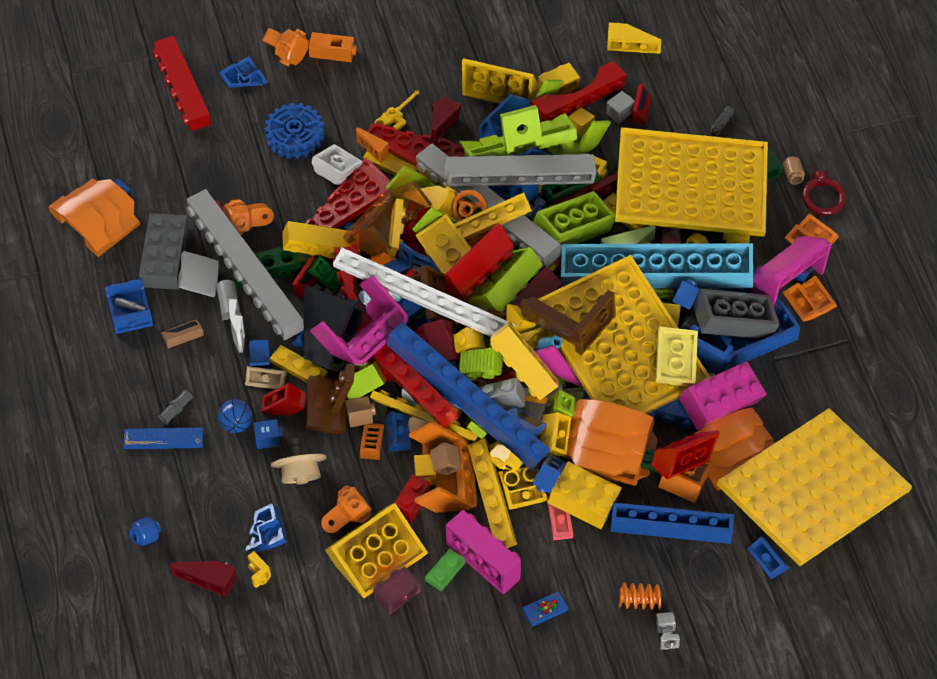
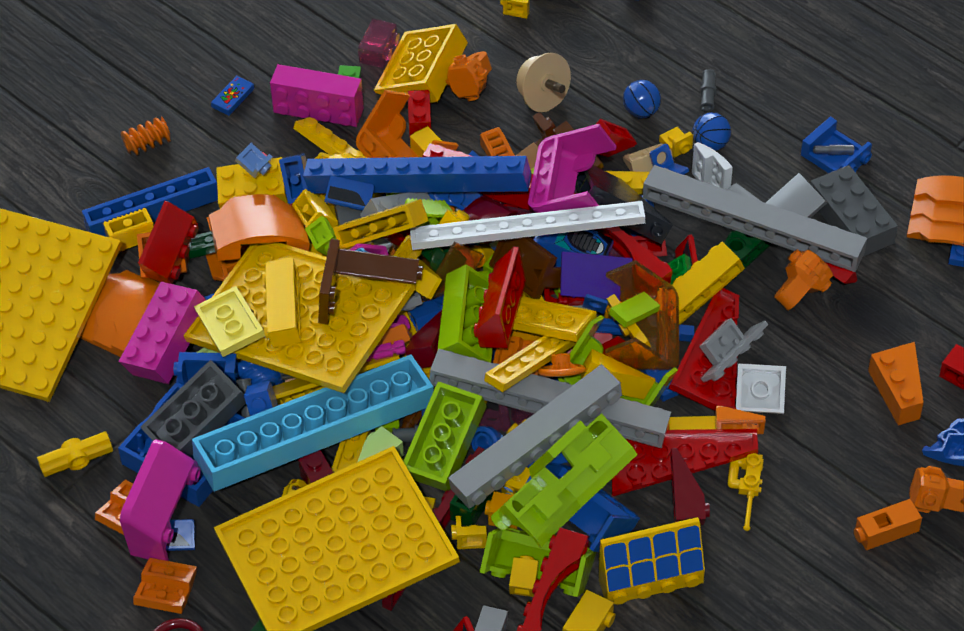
camera: 150 degrees right, 5 degrees down
blue tile [123,428,203,449] -> none
medium nougat slope [161,319,204,349] -> none
blue slope [246,503,287,553] -> none
blue brick [254,420,283,449] -> none
blue piece [265,103,325,160] -> none
medium nougat brick [430,442,462,476] -> none
light grey leg [656,612,680,650] -> none
none -> yellow piece [37,432,113,477]
none -> yellow brick [103,208,153,251]
none -> medium blue bracket [235,143,273,178]
none -> yellow brick [262,257,301,348]
none -> dark purple window [560,252,633,301]
none -> lime tile [609,292,660,328]
none -> yellow bracket [659,127,693,158]
none -> blue piece [692,112,731,151]
none -> light grey bracket [699,318,768,382]
none -> orange wedge [868,342,923,426]

